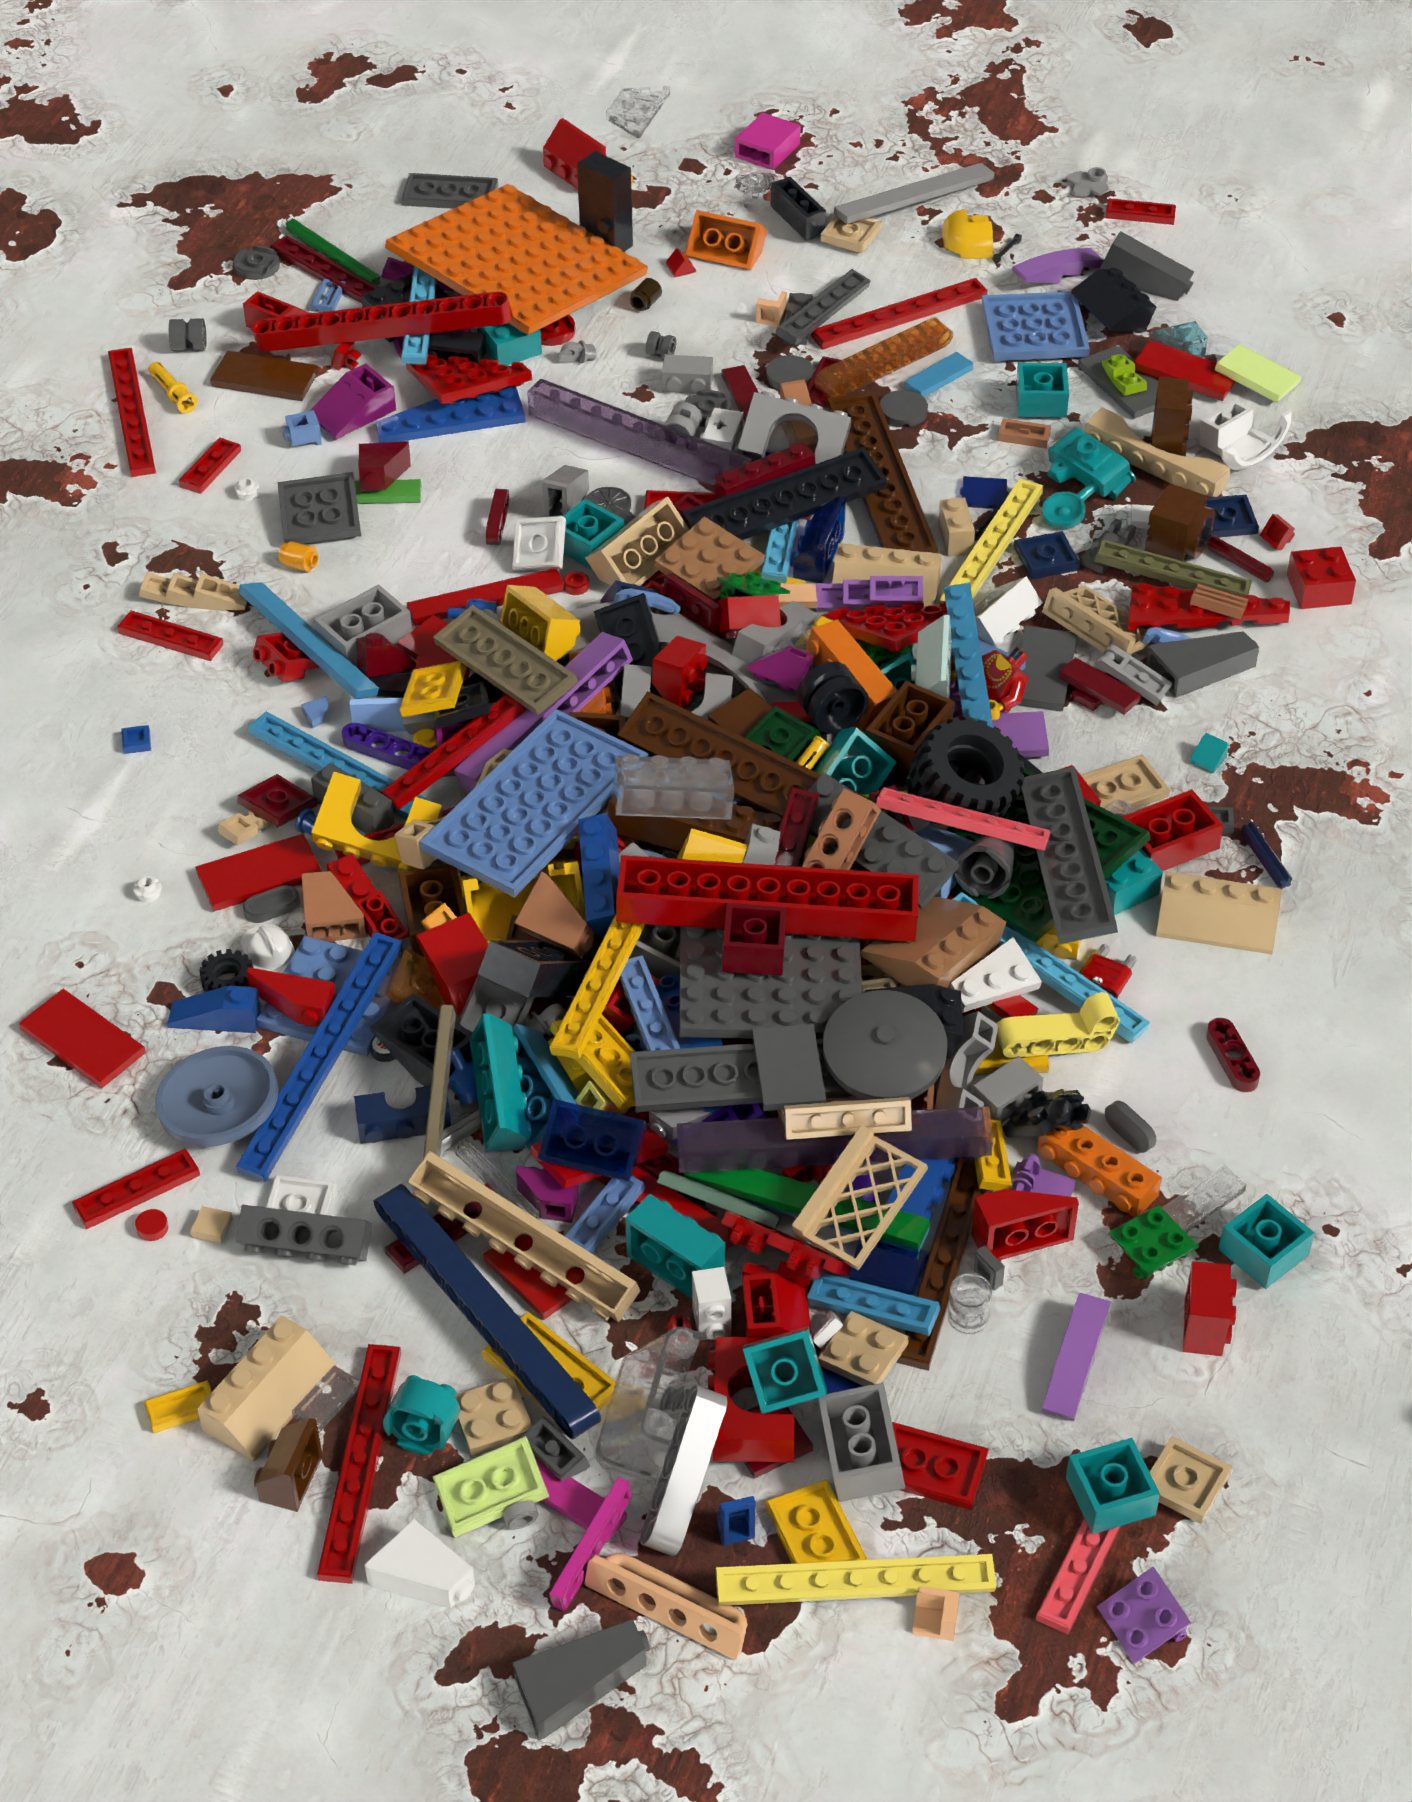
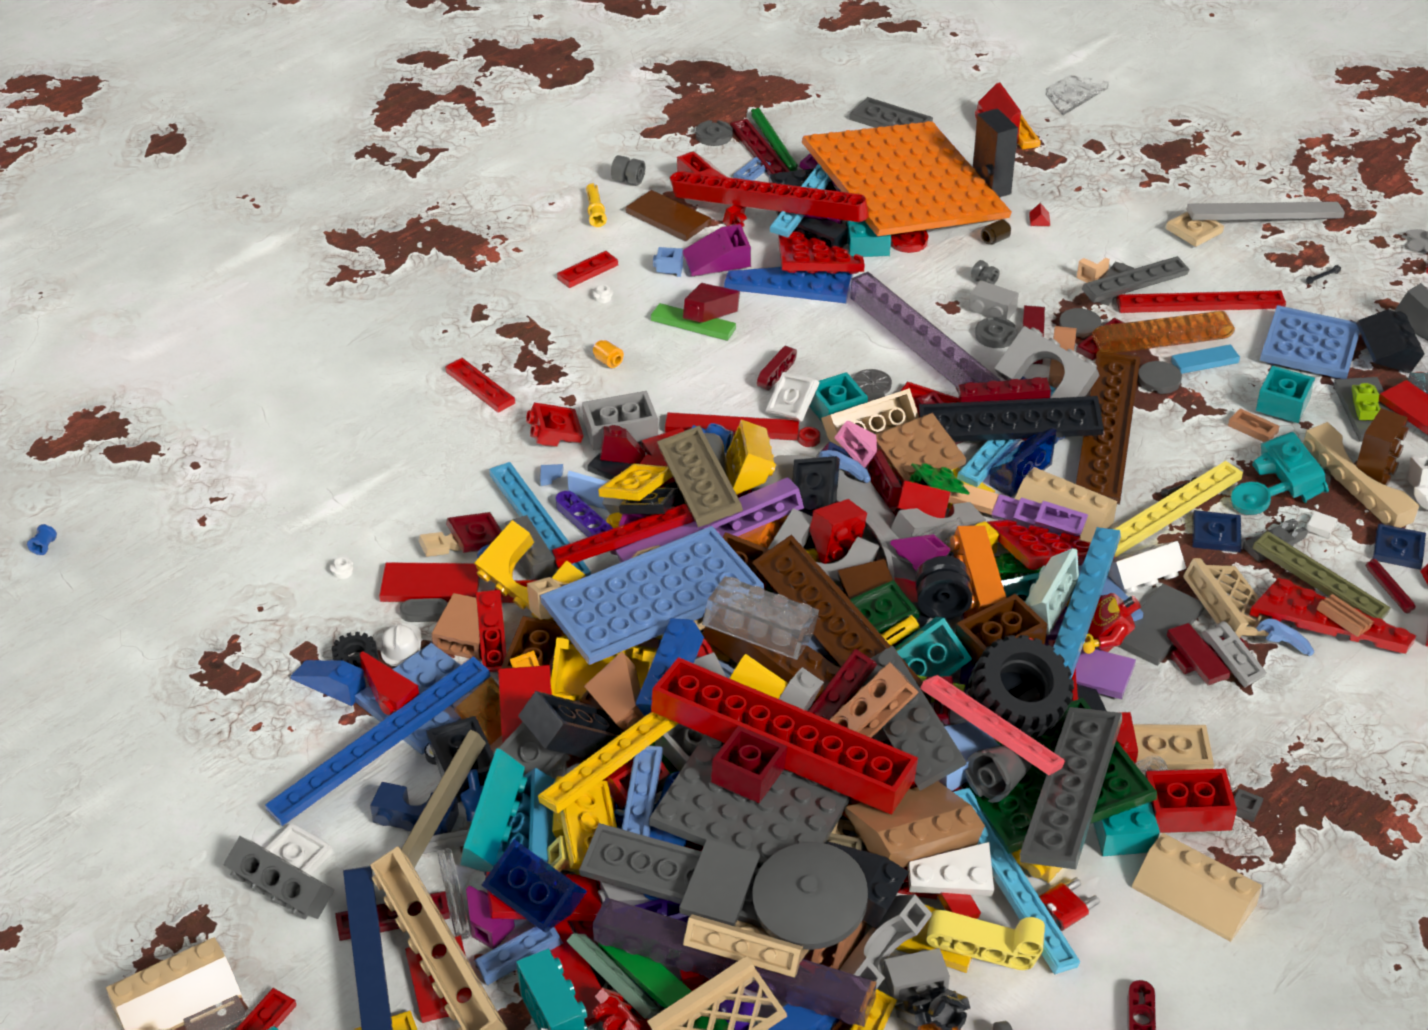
camera: 25 degrees right, 5 degrees down
red tile [19,988,146,1089] -> none
red tile [72,1148,200,1230] -> none
red tile [108,348,156,477] -> none
blue tile [121,725,151,754] -> none
red tile [135,1209,168,1241] -> none
tan slope [139,572,247,610] -> none
yellow tile [144,1380,212,1433] -> none
sand blue dish [155,1046,279,1147] -> none
tan tile [191,1206,233,1244] -> none
dark azure tile [238,582,379,699] -> none
dark grey plate [277,472,361,544] -> none
light grey slope [542,465,589,517] -> none
light grey piece [558,340,597,363] -> none
light grey wheel [661,402,702,449] -> none
orange slope [685,210,768,270] -> none
white brick [699,408,743,462] -> none
dark pink brick [735,112,801,170] -> none
clear piece [735,172,778,209] -> none
black brick [770,177,826,241] -> none
tan brick [938,498,975,557] -> none
yellow brick [941,209,993,259] -> none
clear blue piece [959,476,1009,509] -> none
medium lavender slope [1012,248,1104,283] -> none
reddish brown piece [1145,483,1215,562] -> none
dark grey slope [1146,631,1259,698] -> none
teal slope [1189,733,1229,773] -> none
dark blue axle [1241,823,1292,889] -> none
none -> bright pink slope [834,421,877,468]

